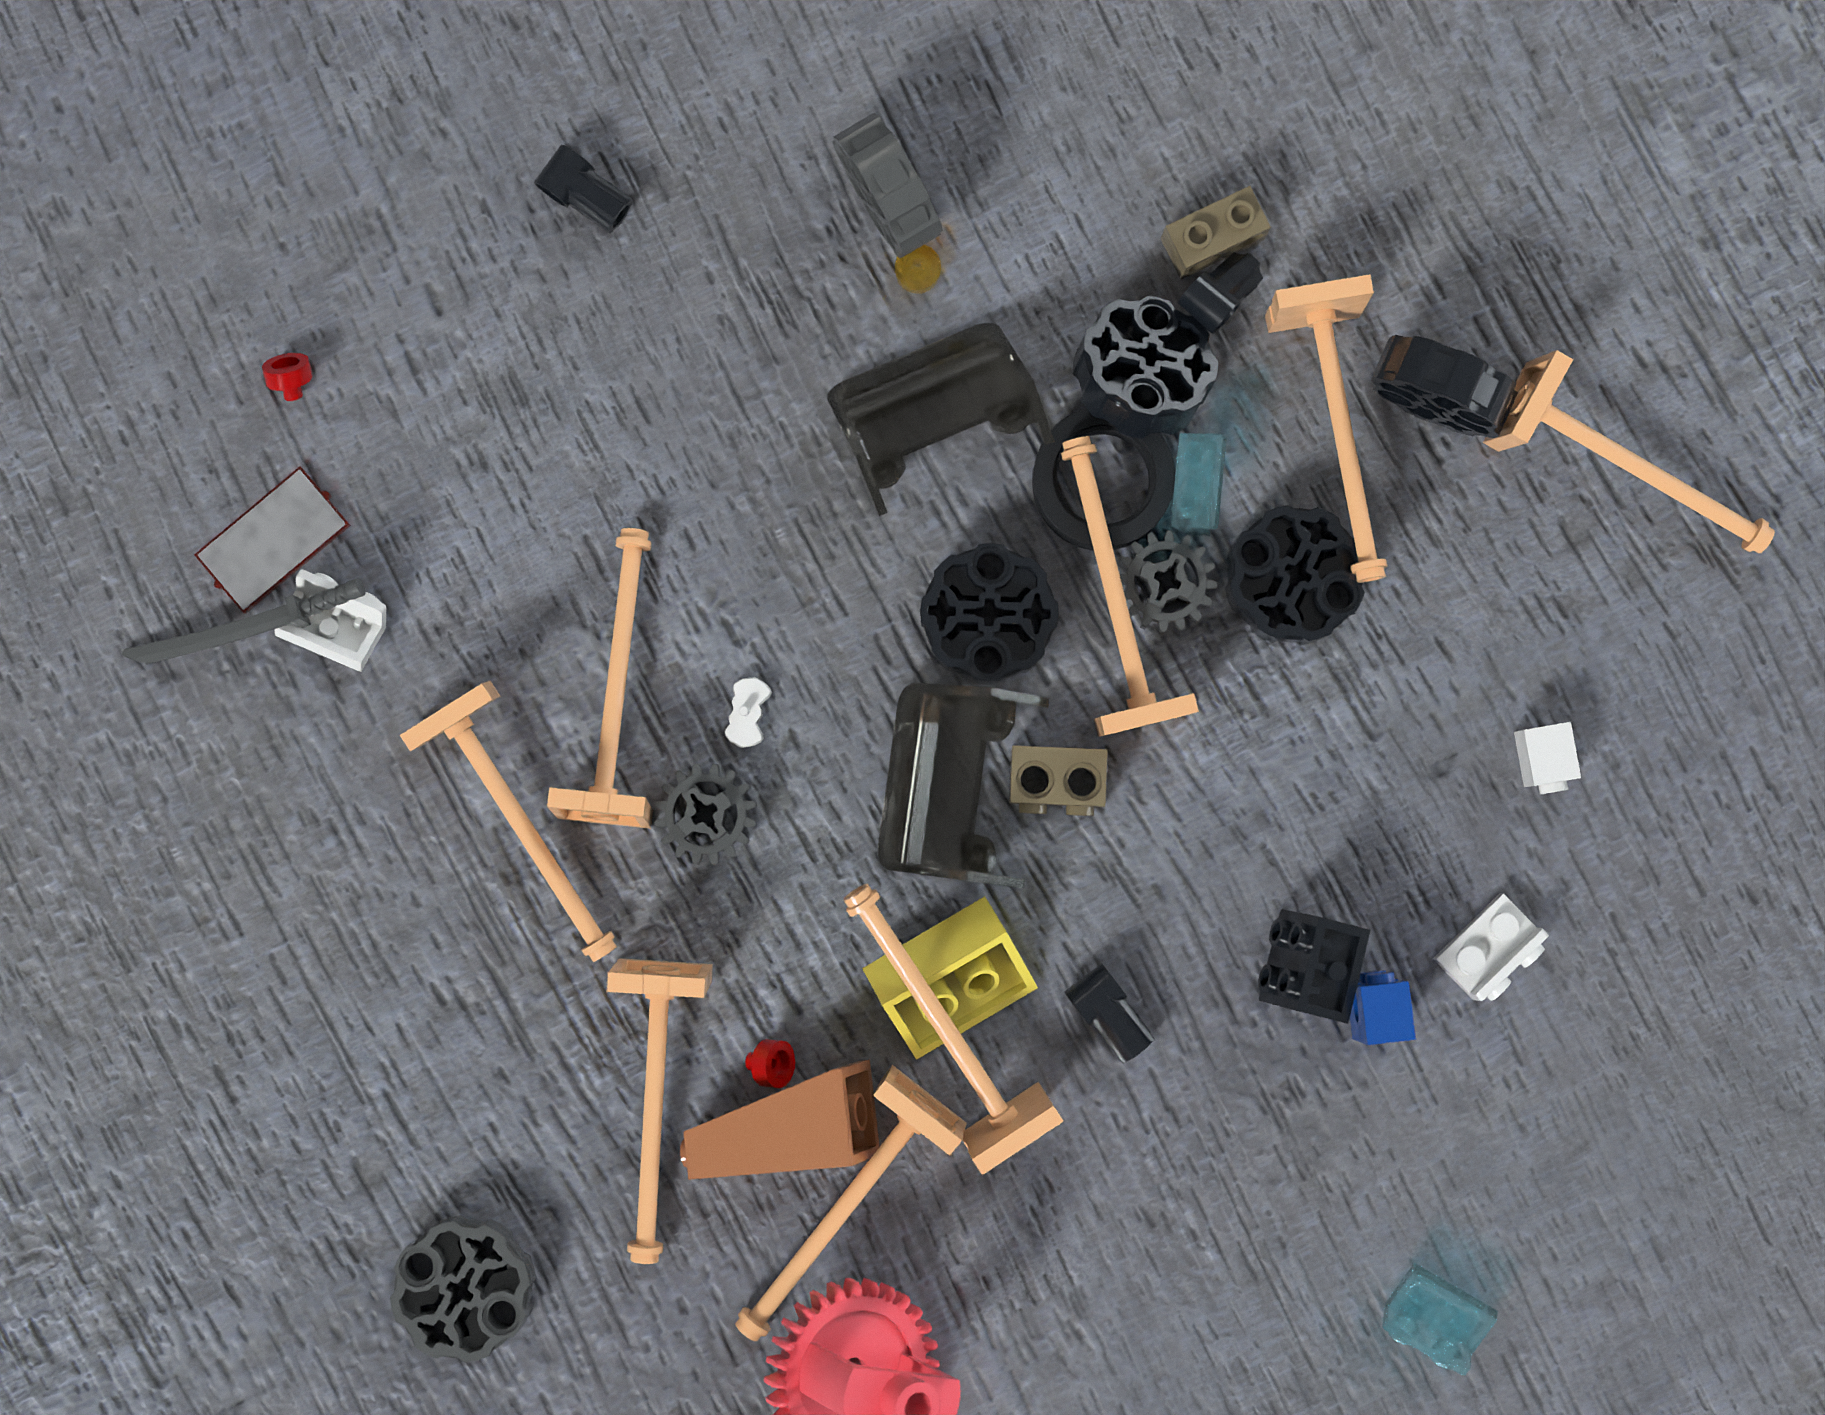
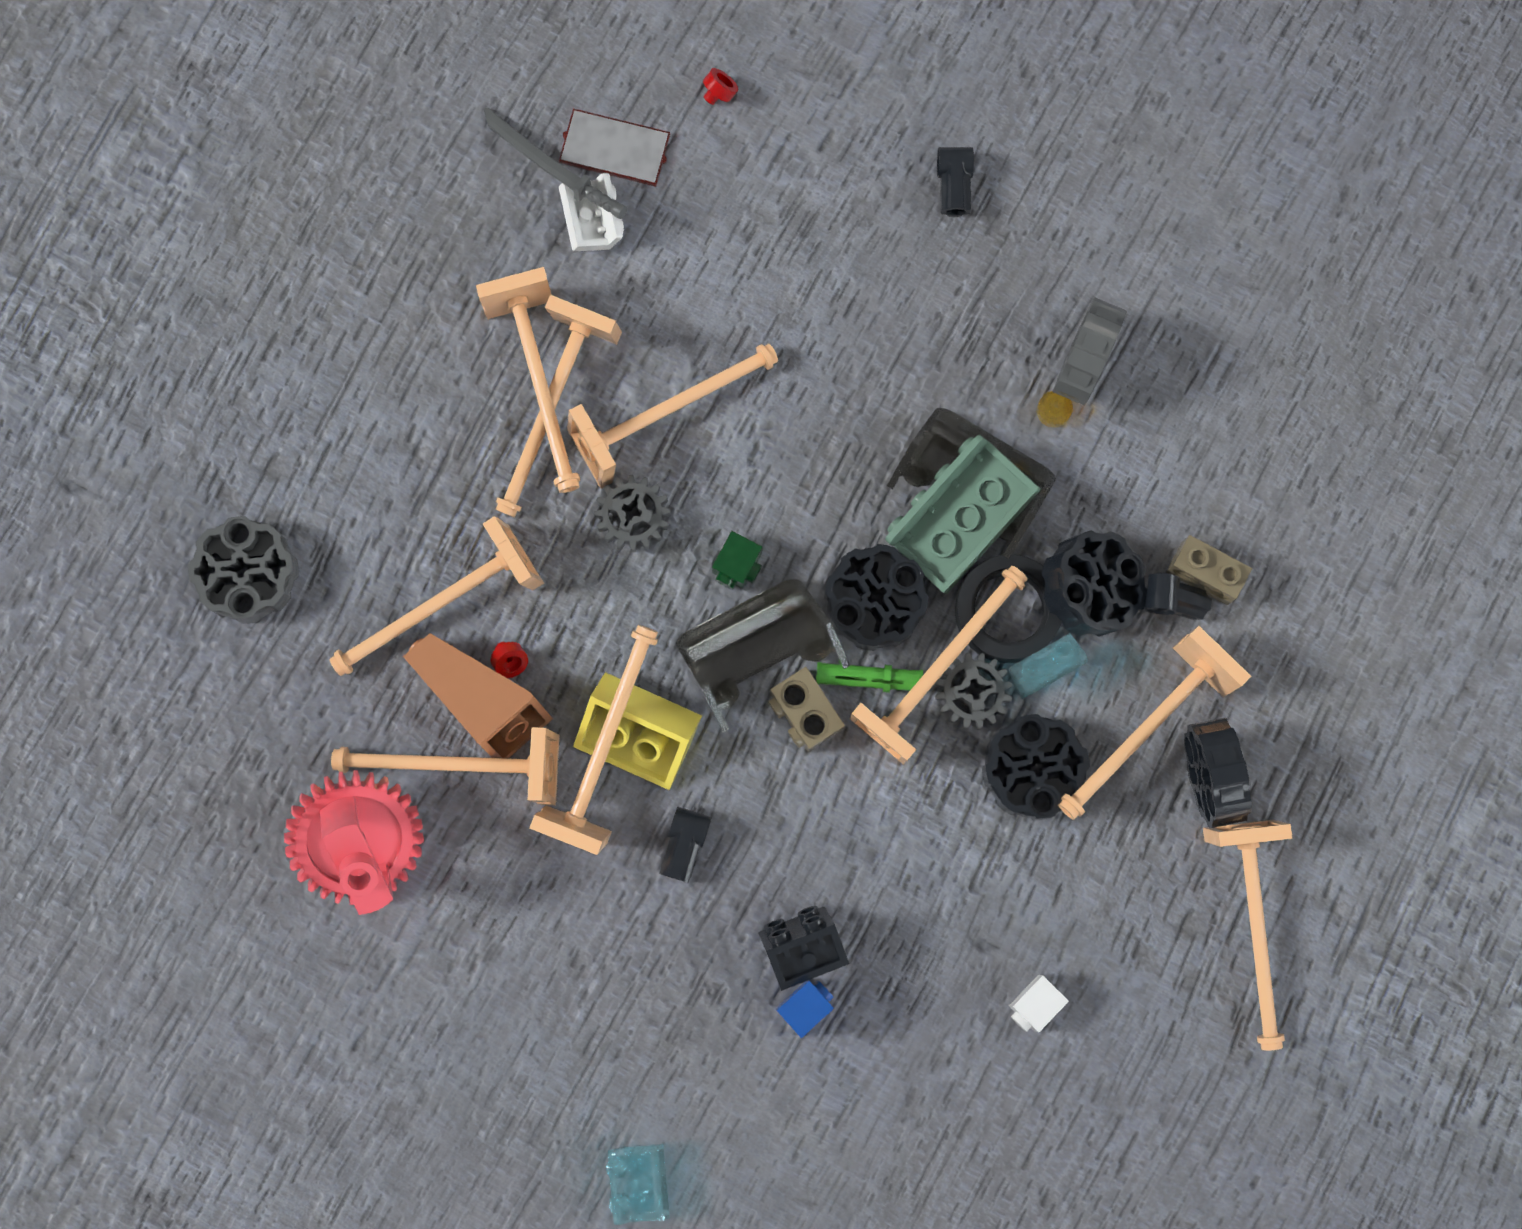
camera: 50 degrees right, 5 degrees down
white piece [724,677,772,748] -> none
white bracket [1433,893,1549,1001] -> none
none -> light nougat tile [476,267,580,493]
none -> dark green brick [712,531,763,590]
none -> bright green pin [816,662,923,693]
none -> sand green bracket [885,435,1042,594]

